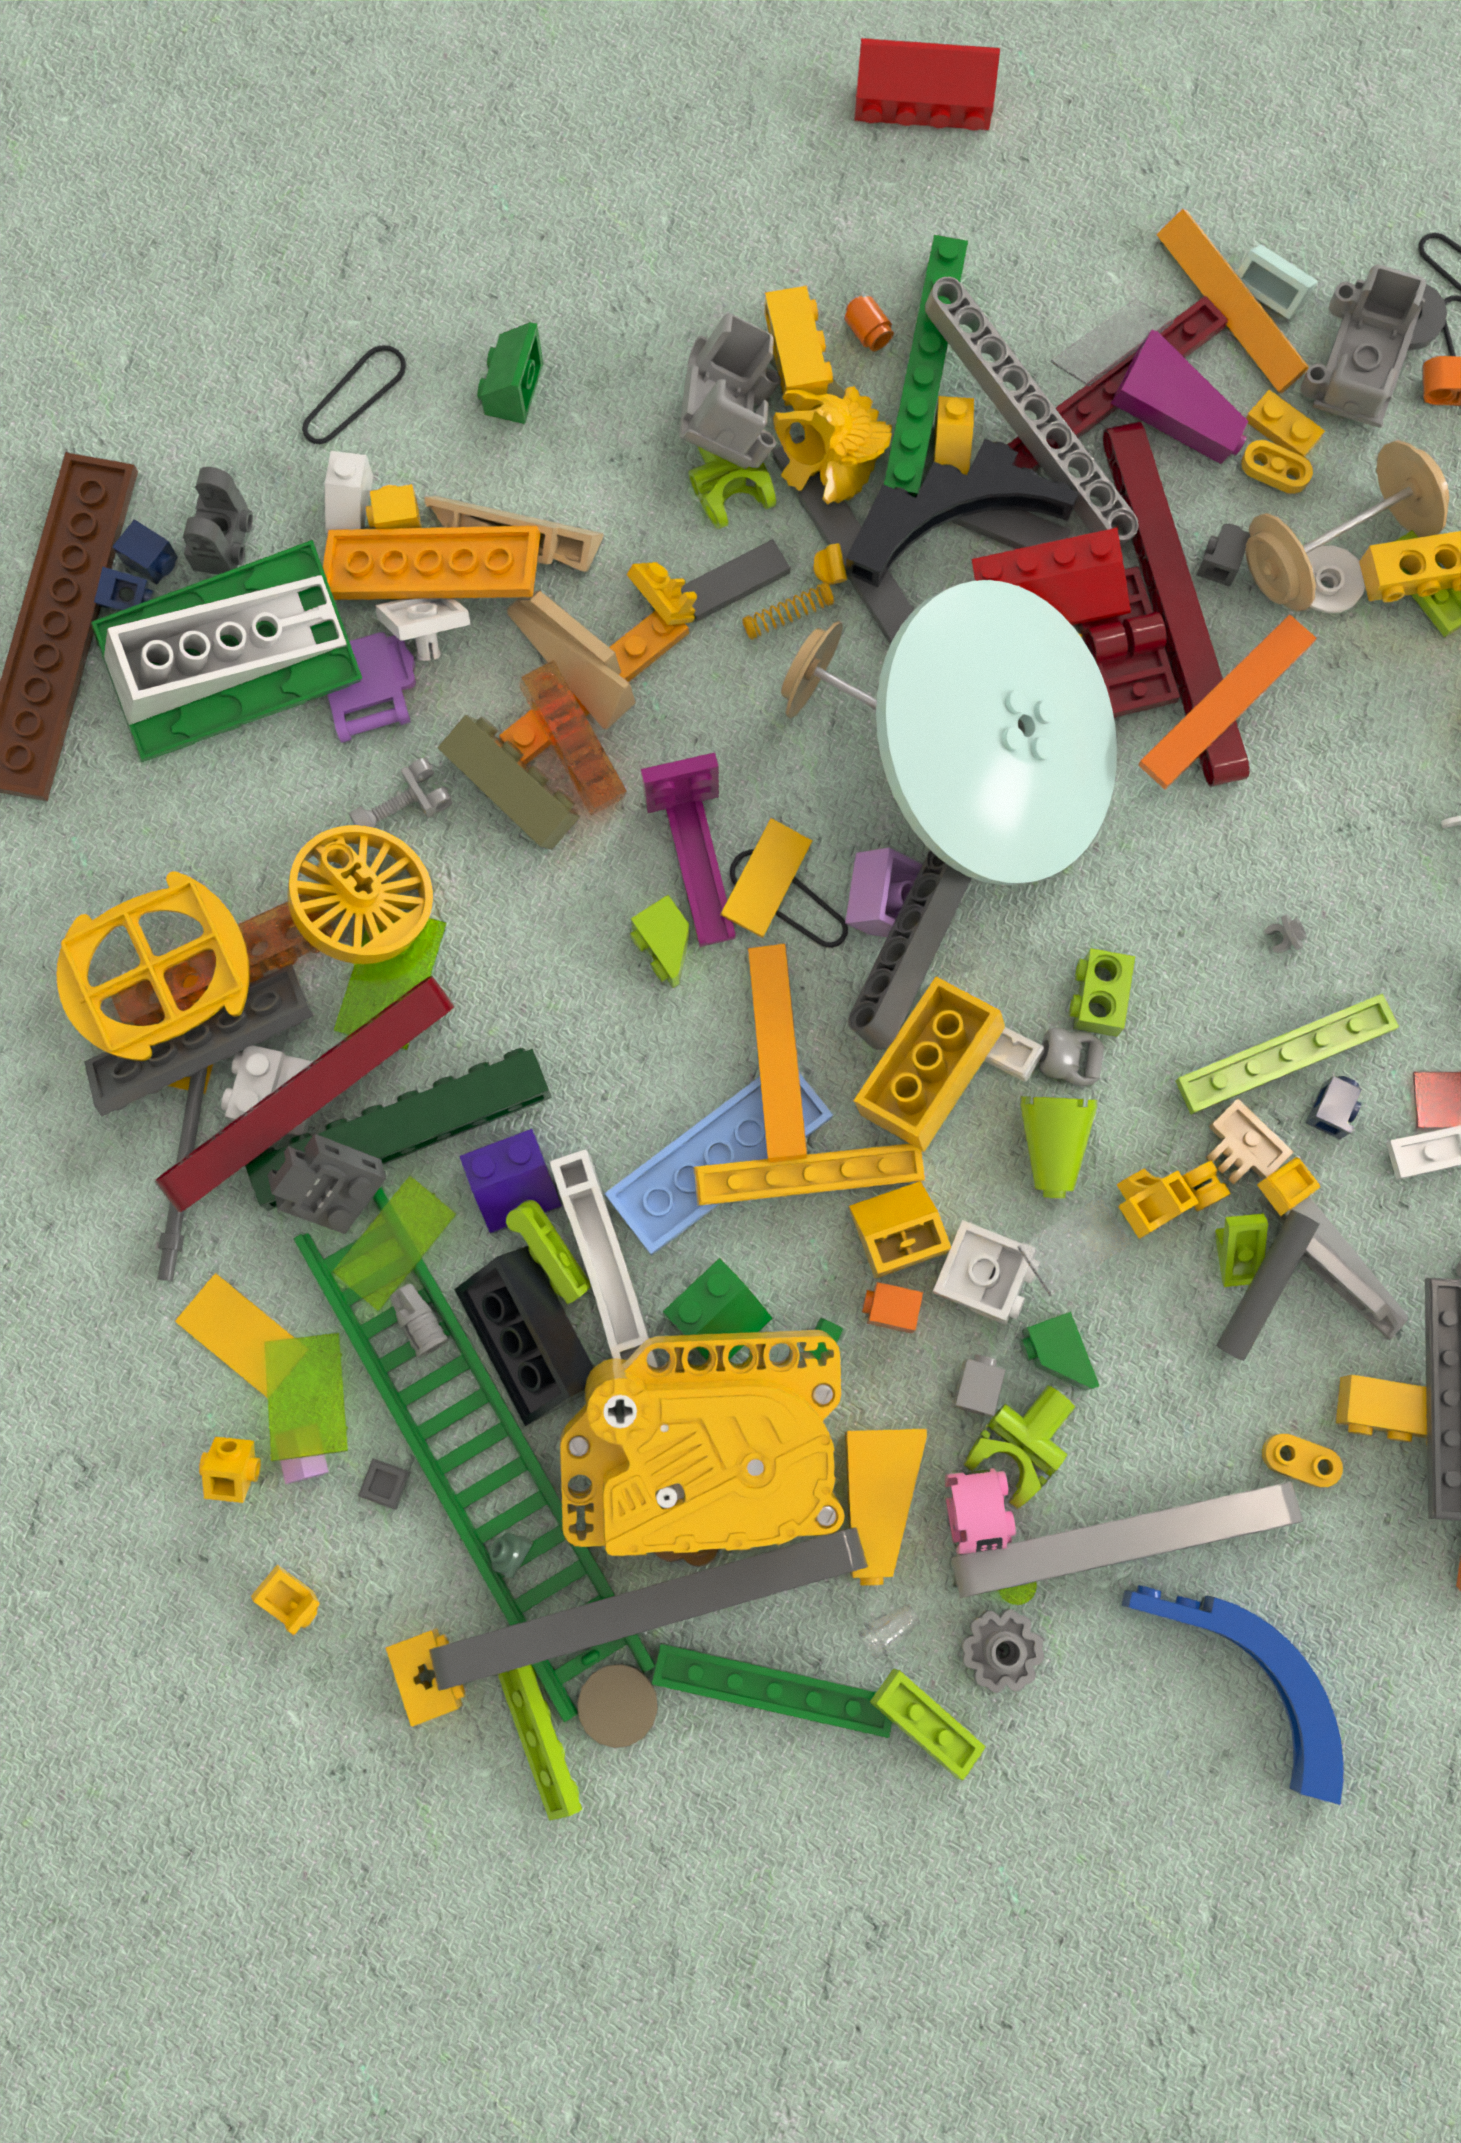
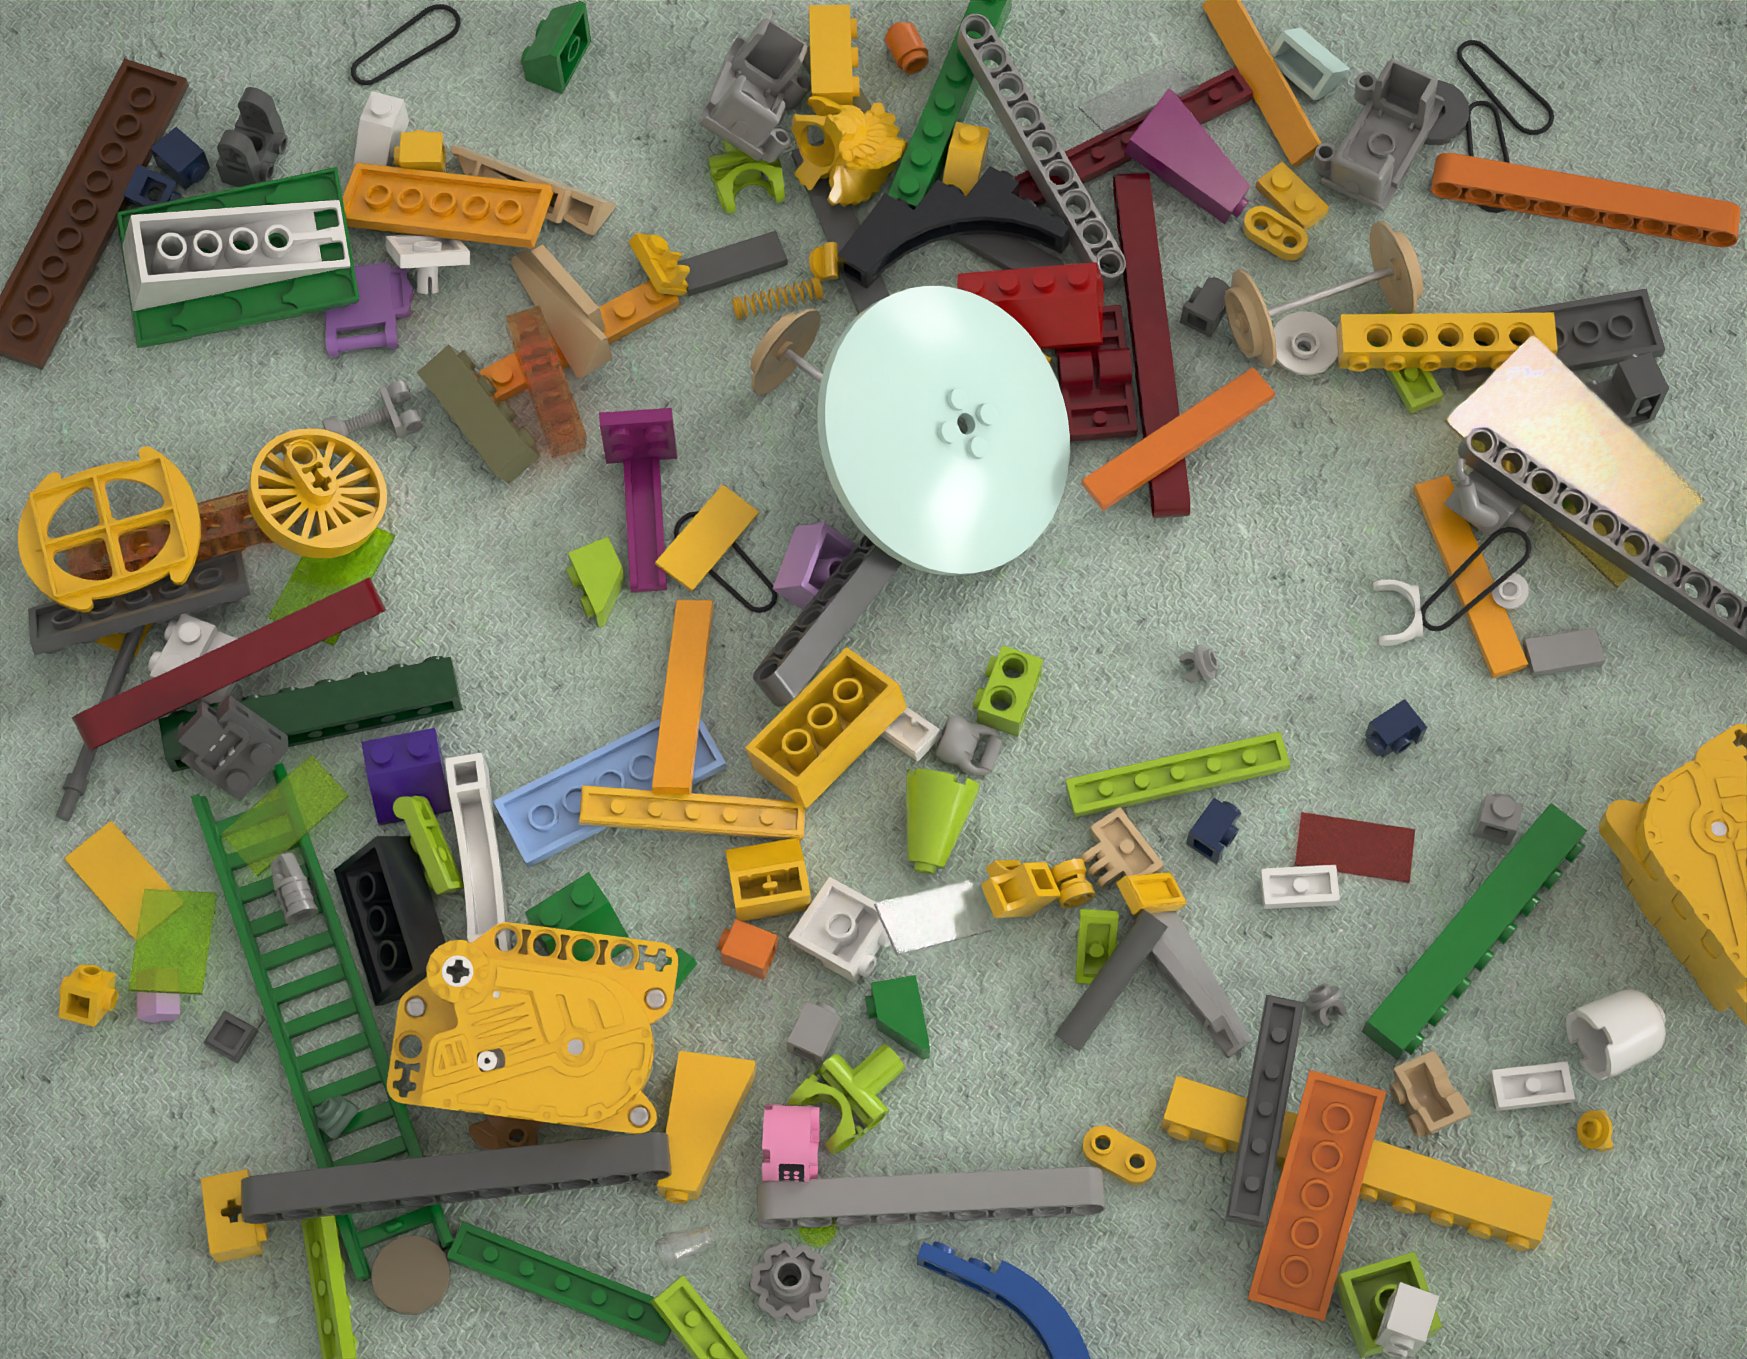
camera: 10 degrees right, 10 degrees down
yellow bracket [251,1564,320,1635] -> none

